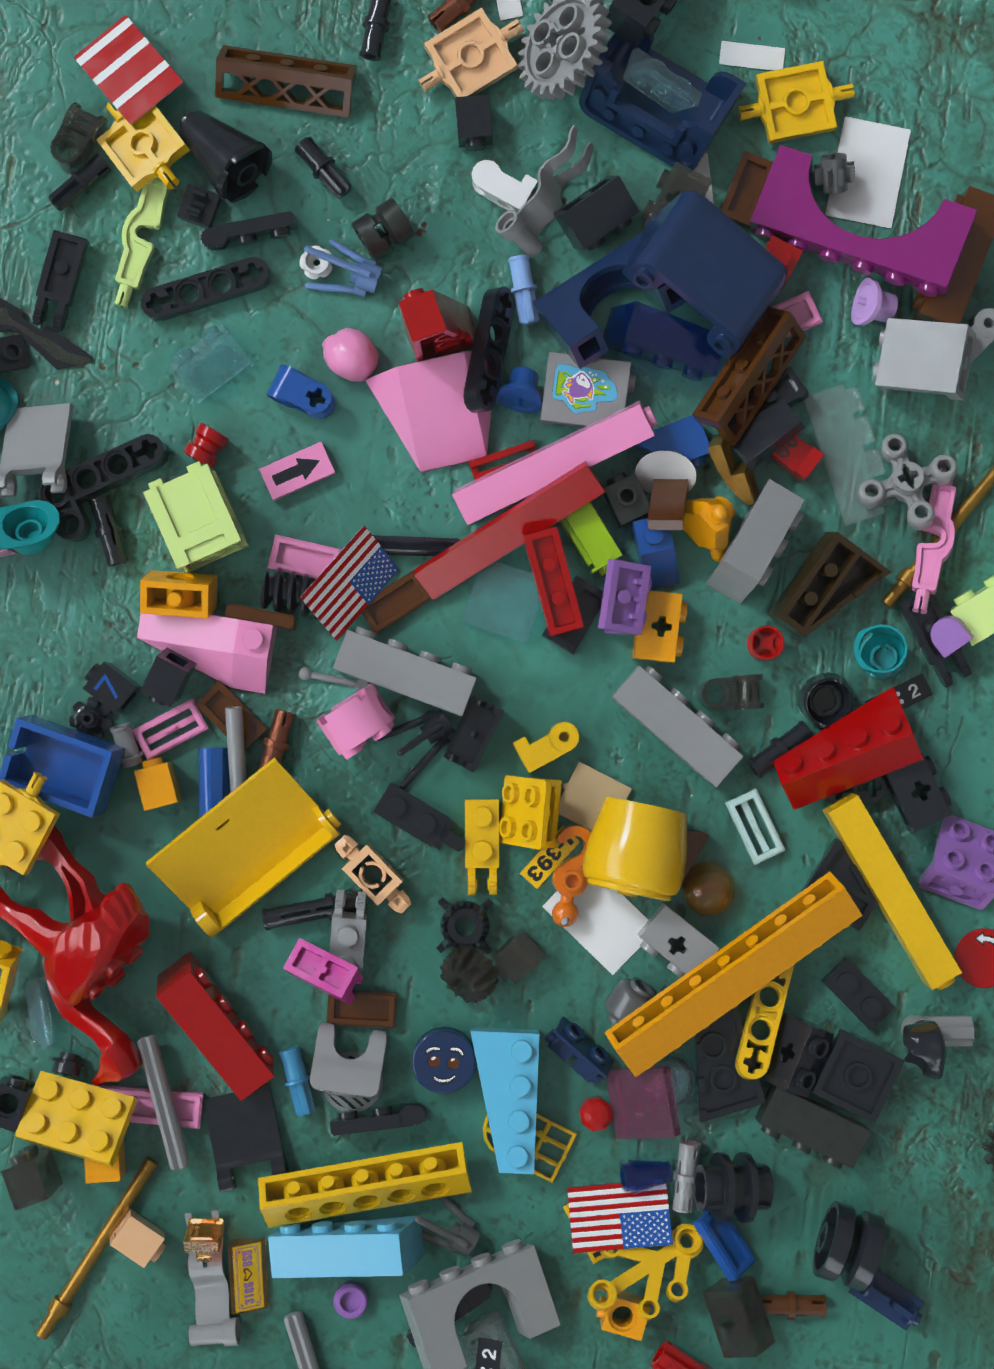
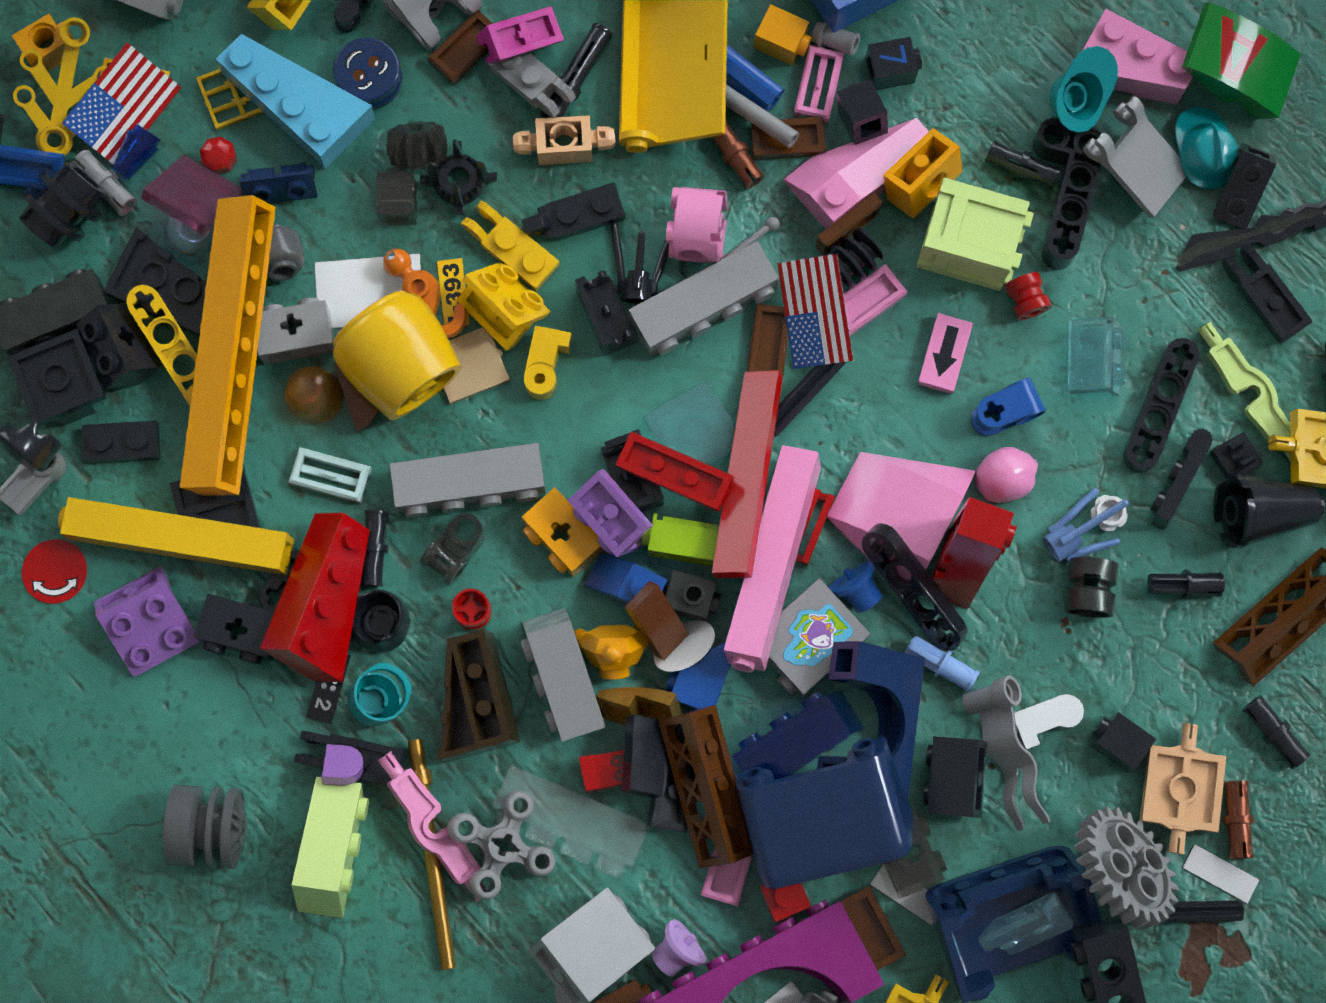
camera: 130 degrees right, 10 degrees down
black plant [69,697,114,739] -> none

